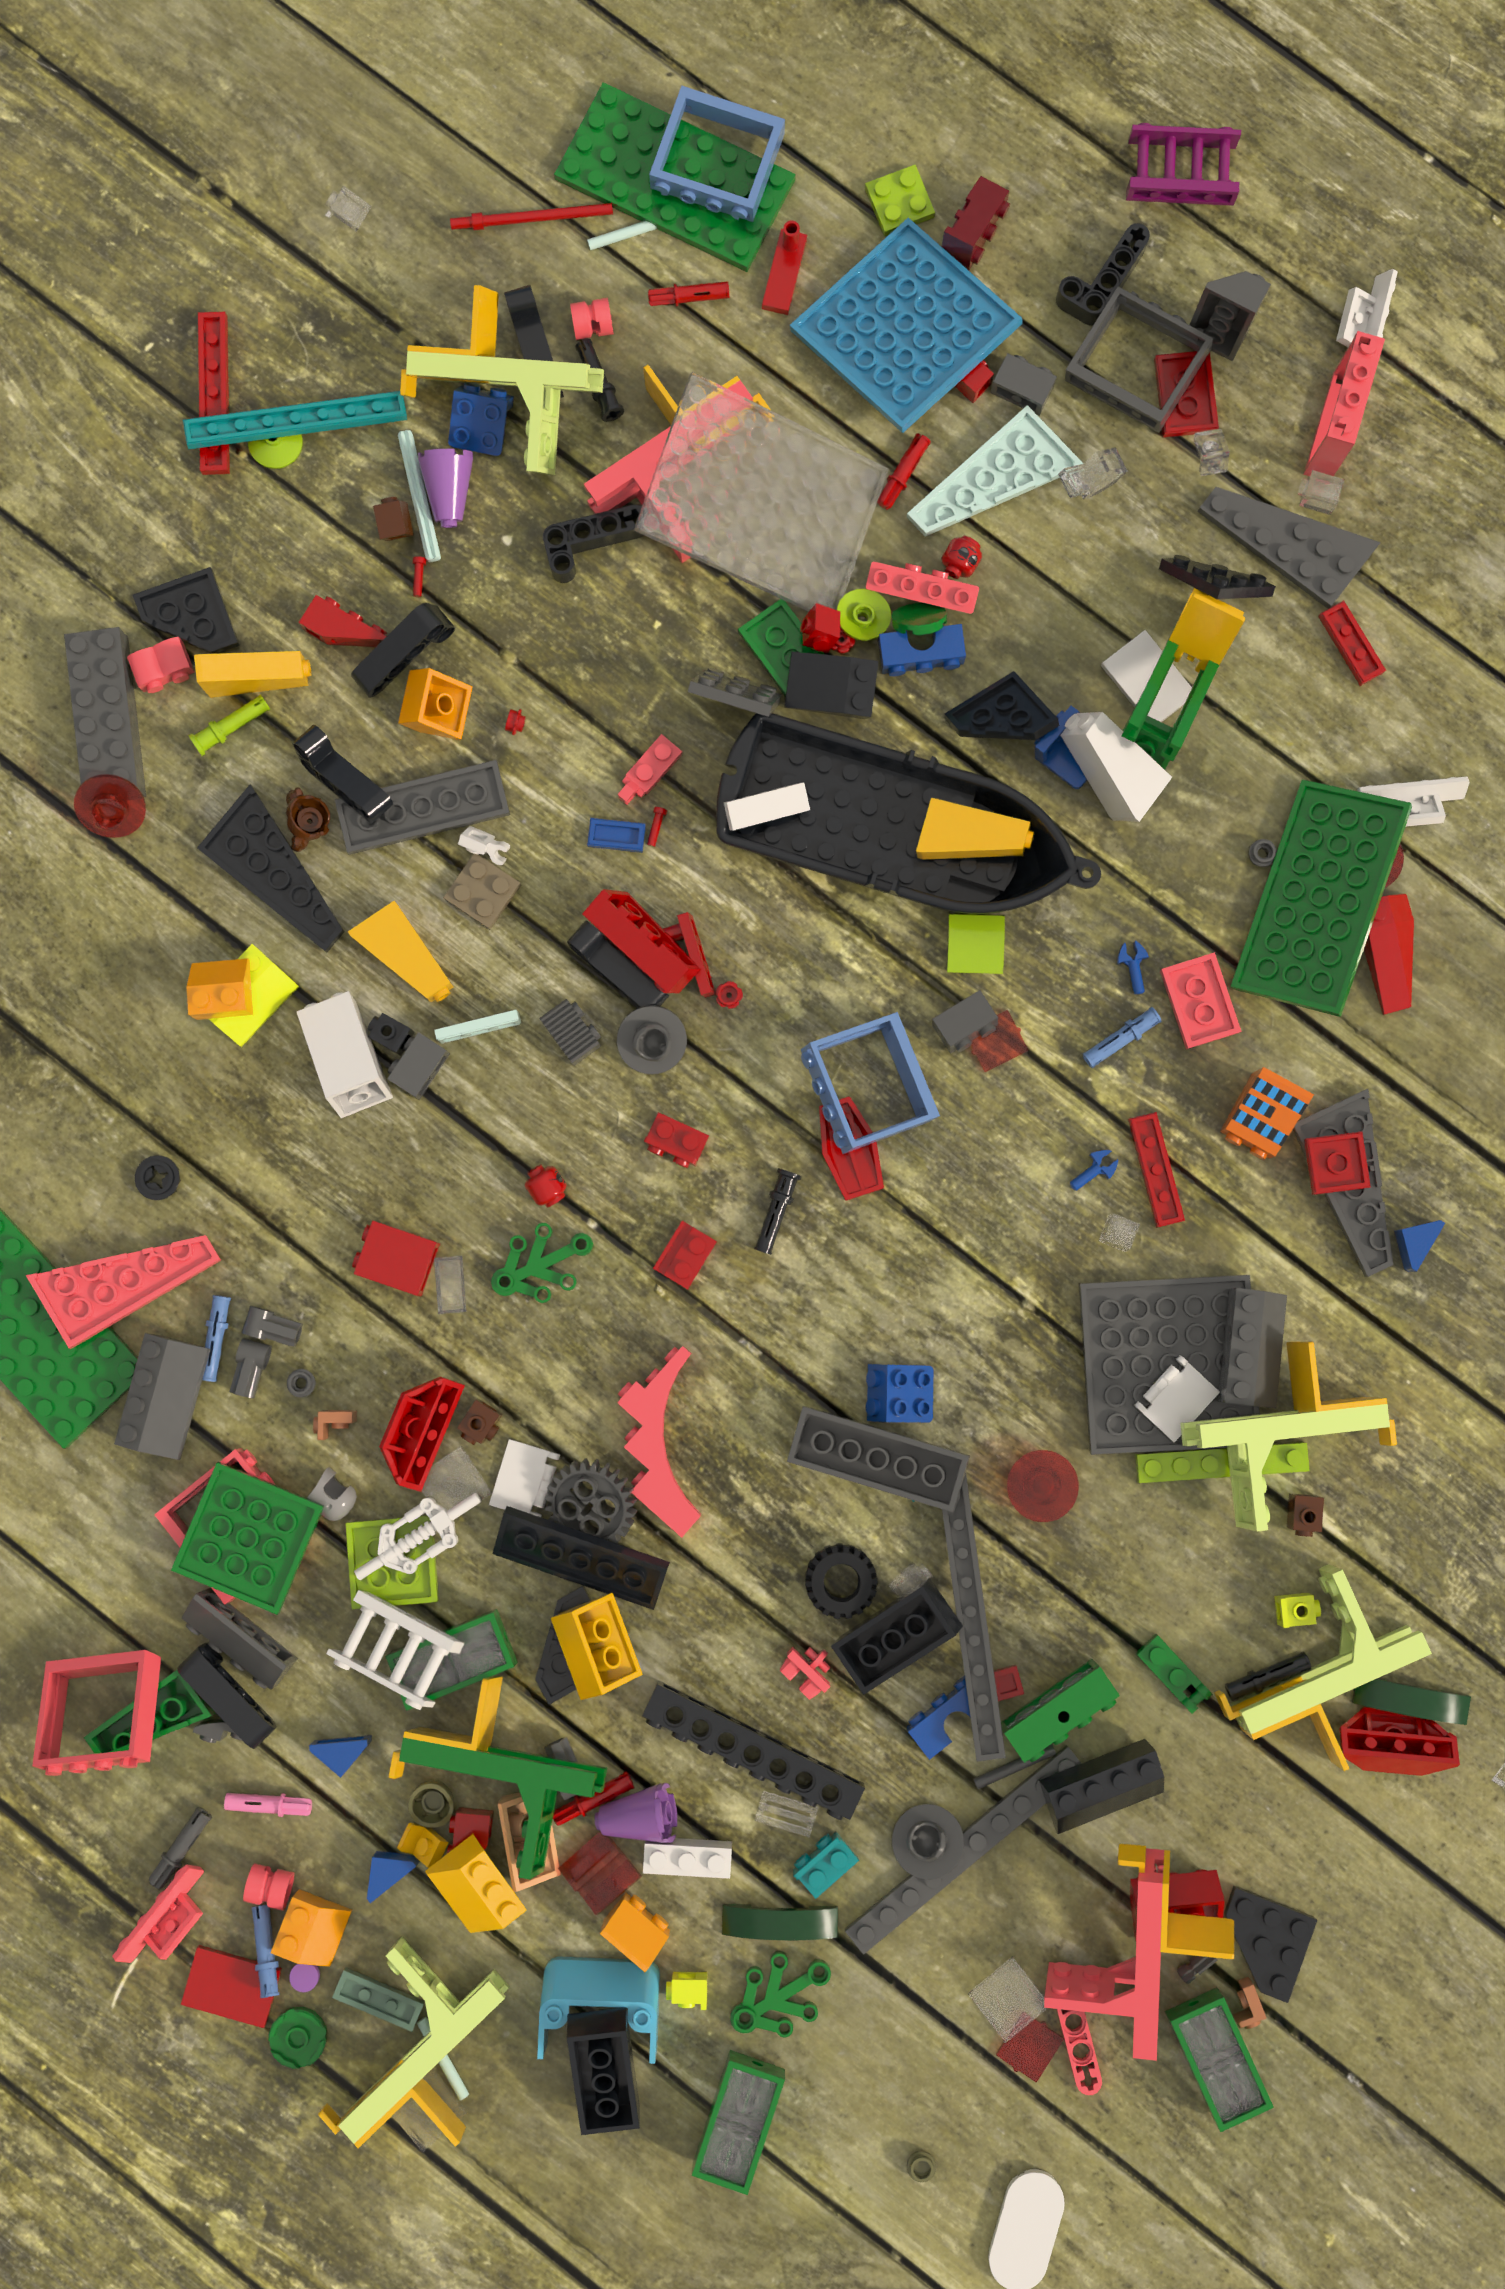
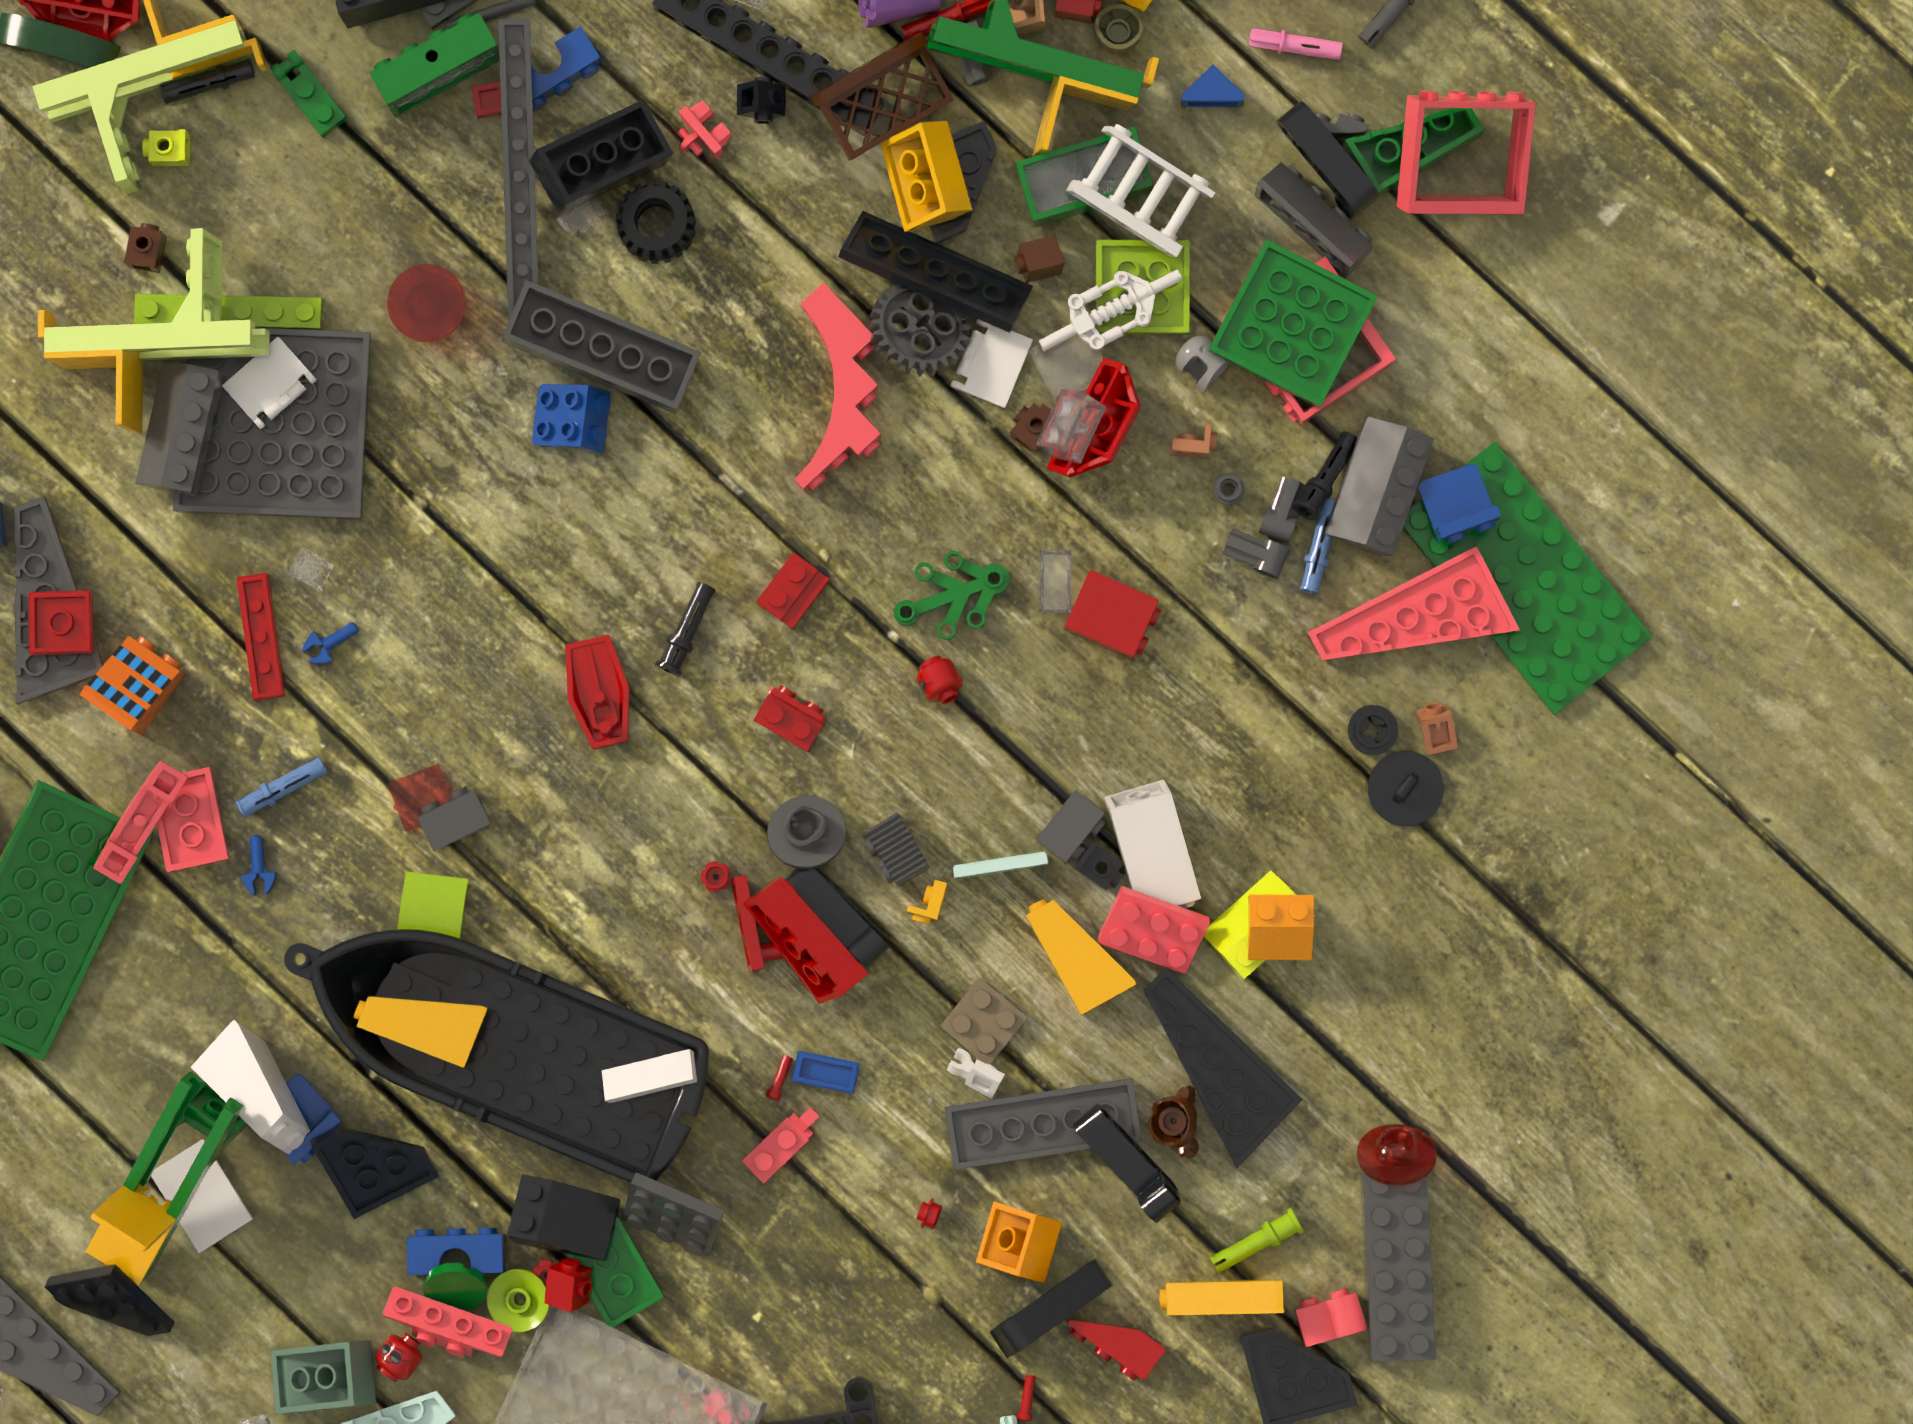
camera: 170 degrees left, 0 degrees up
medium blue window [801,1012,940,1154] -> none
dark grey plate [1248,839,1277,867] -> none
none -> coral slope [93,760,188,884]
none -> sand green slope [271,1340,376,1414]
none -> black brick [737,77,786,124]
none -> reddish brown fence [810,33,954,161]
none -> yellow bracket [907,880,948,925]
none -> reddish brown brick [1014,235,1065,283]
none -> clear brick [1036,388,1106,464]
none -> coral plate [1098,886,1210,974]
none -> black pin [1293,431,1358,521]
none -> black shield [1368,751,1444,826]
none -> nougat bracket [1416,702,1458,755]
none -> blue bracket [1418,464,1501,544]

